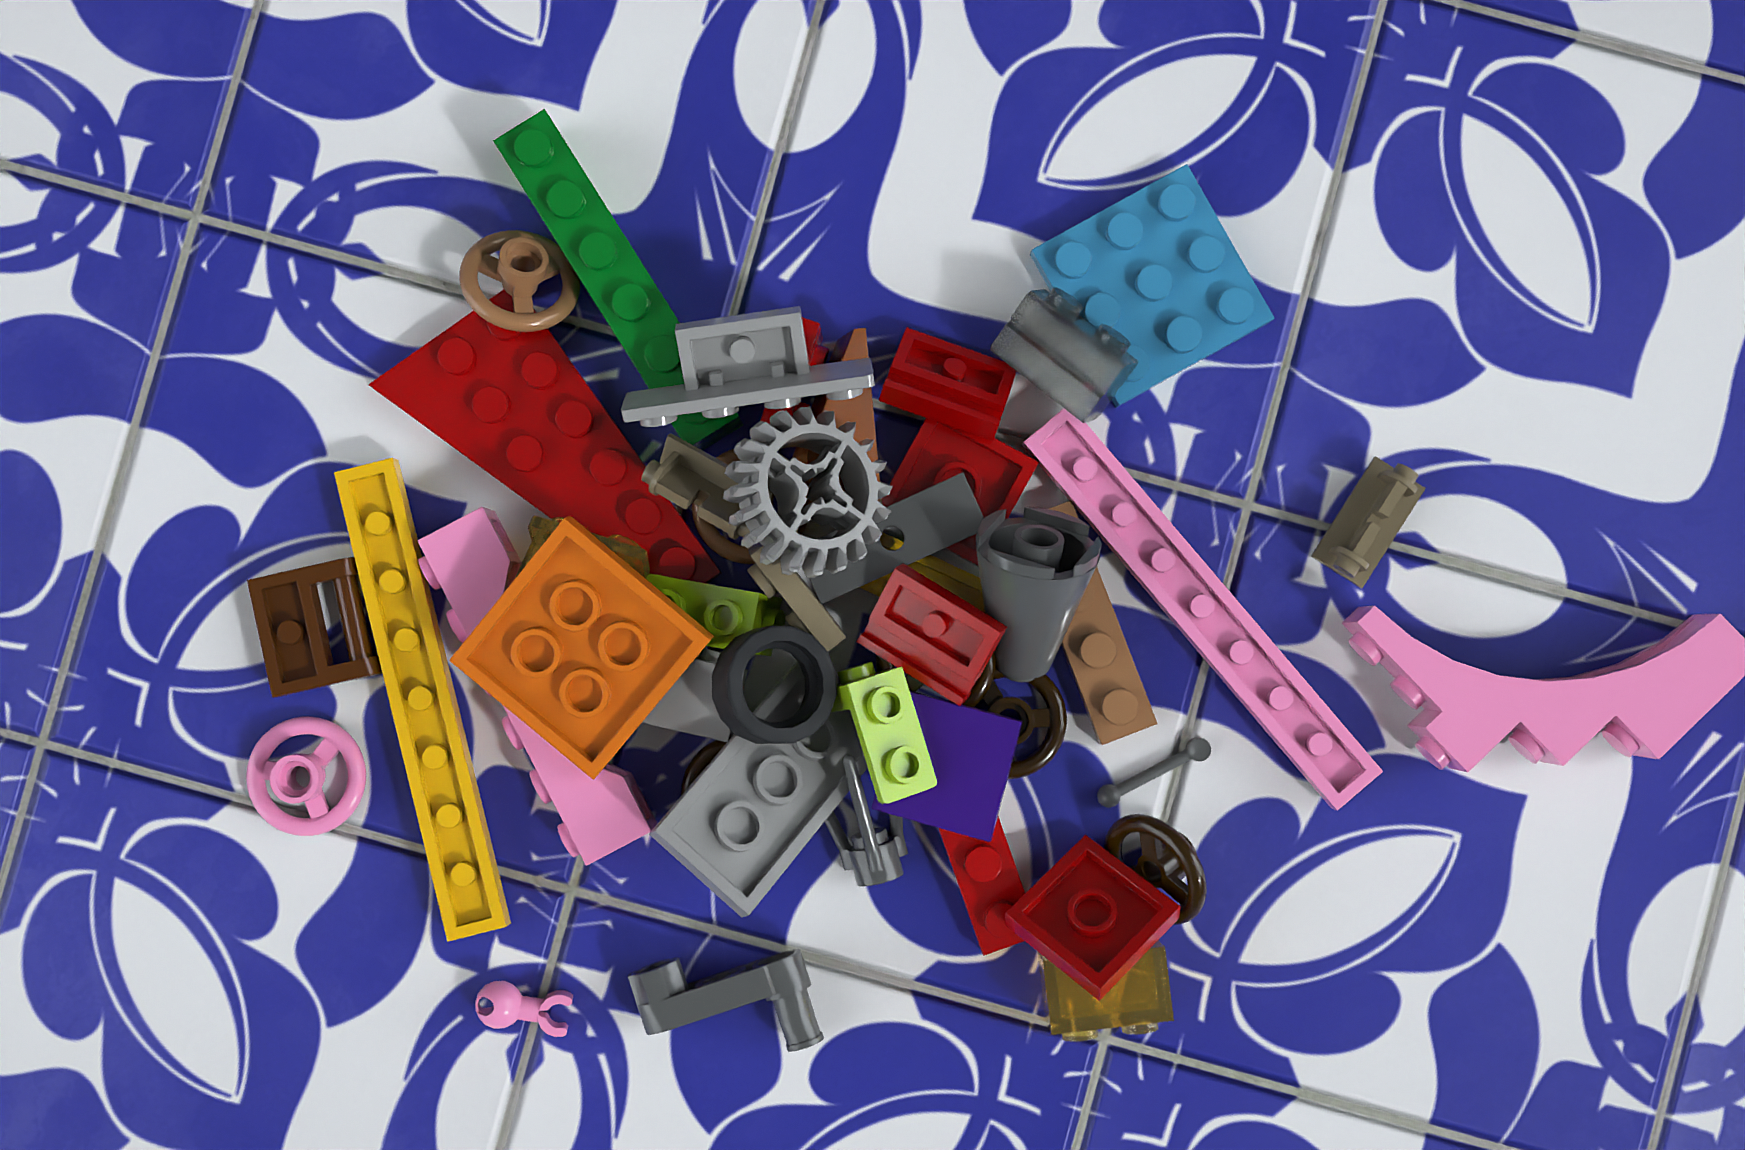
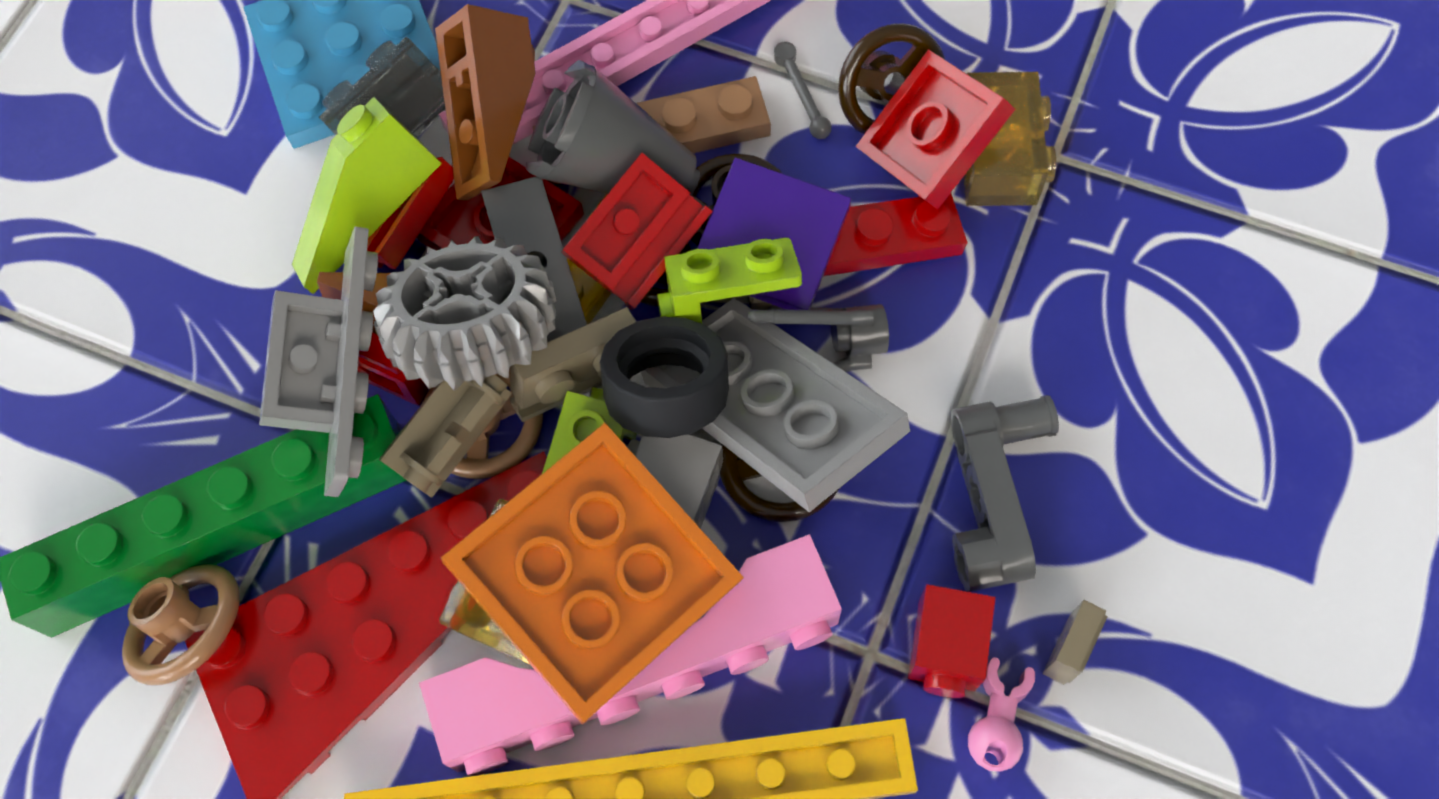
camera: 80 degrees left, 20 degrees down
none -> lime slope [292,97,442,294]
none -> dark orange slope [435,4,536,201]
none -> red brick [908,584,996,698]
none -> dark tan tile [1042,600,1108,685]

